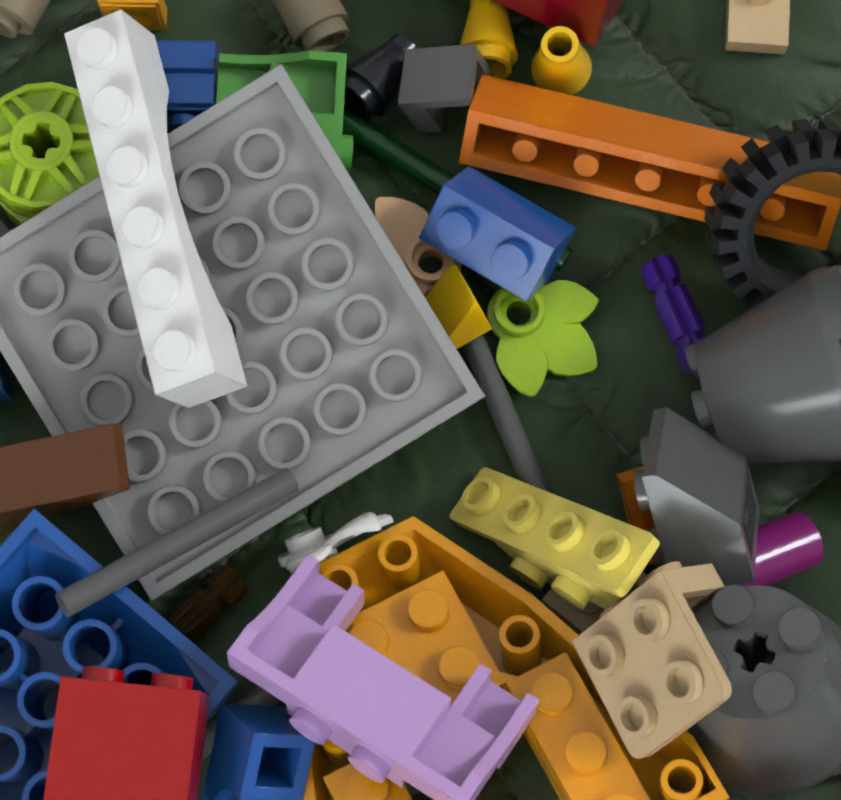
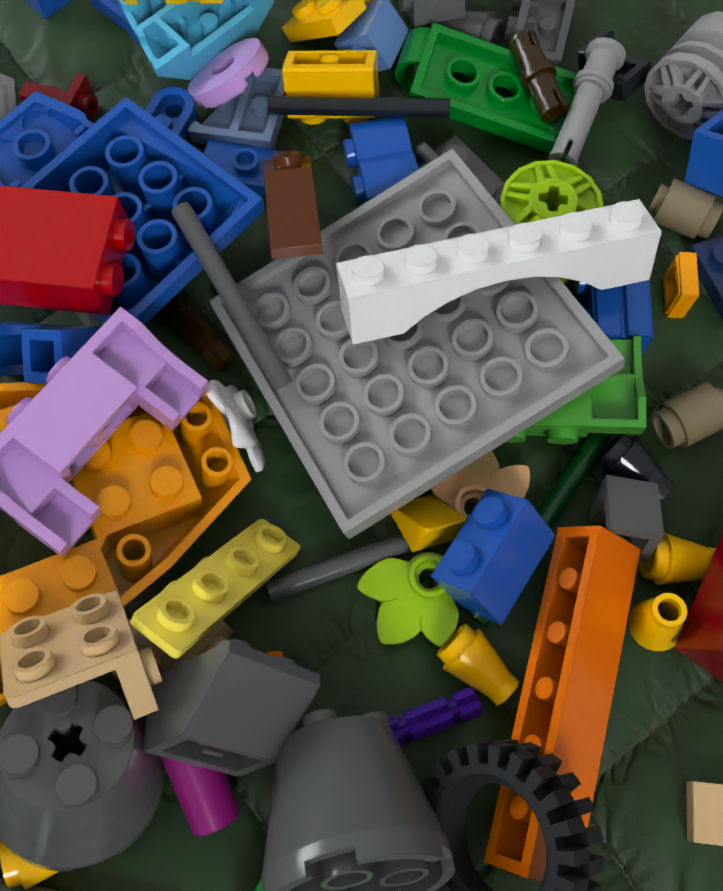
camera: 90 degrees right, 5 degrees down
none -> yellow cone [436,623,519,706]

